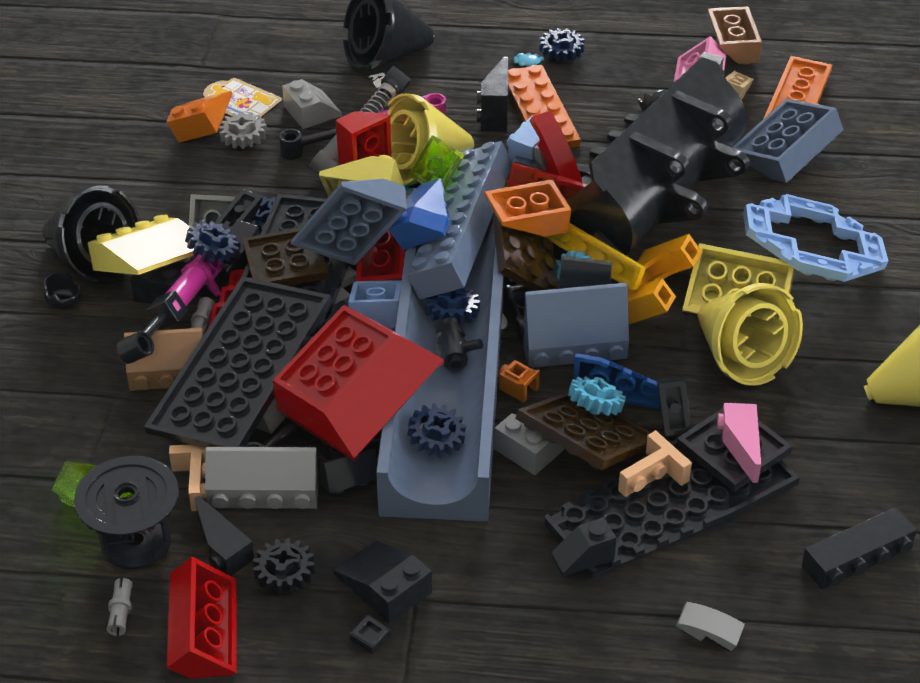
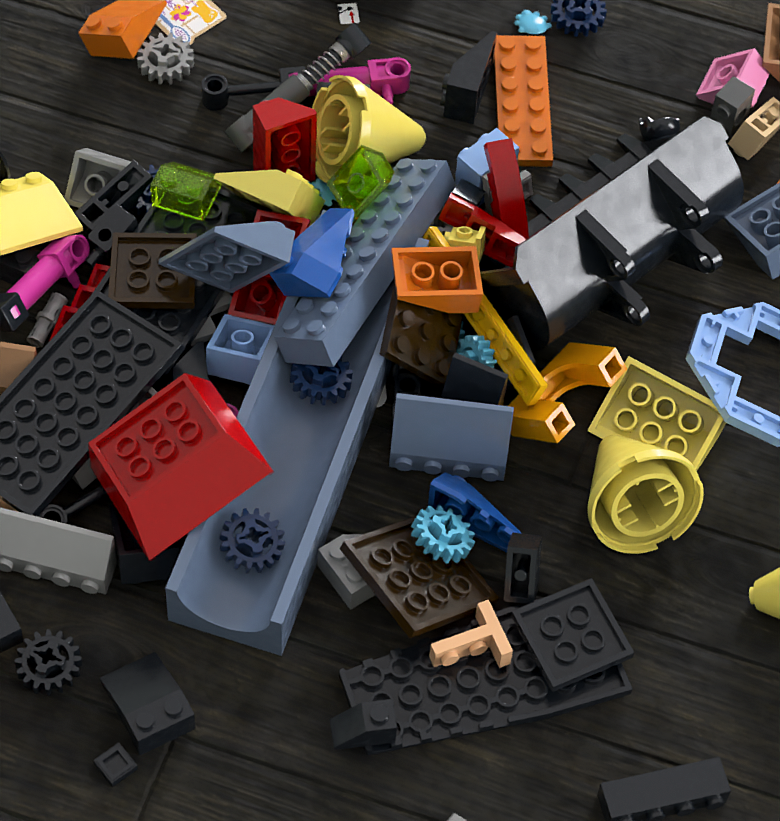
camera: 10 degrees right, 15 degrees up
dark blue gear [184,220,239,264] -> none
light grey slope [282,79,342,129] -> none
black piece [435,317,483,371] -> none
orange window [498,360,540,403] -> none
bright pink slope [717,403,761,483] -> none
none -> clear neon green slope [150,162,222,221]

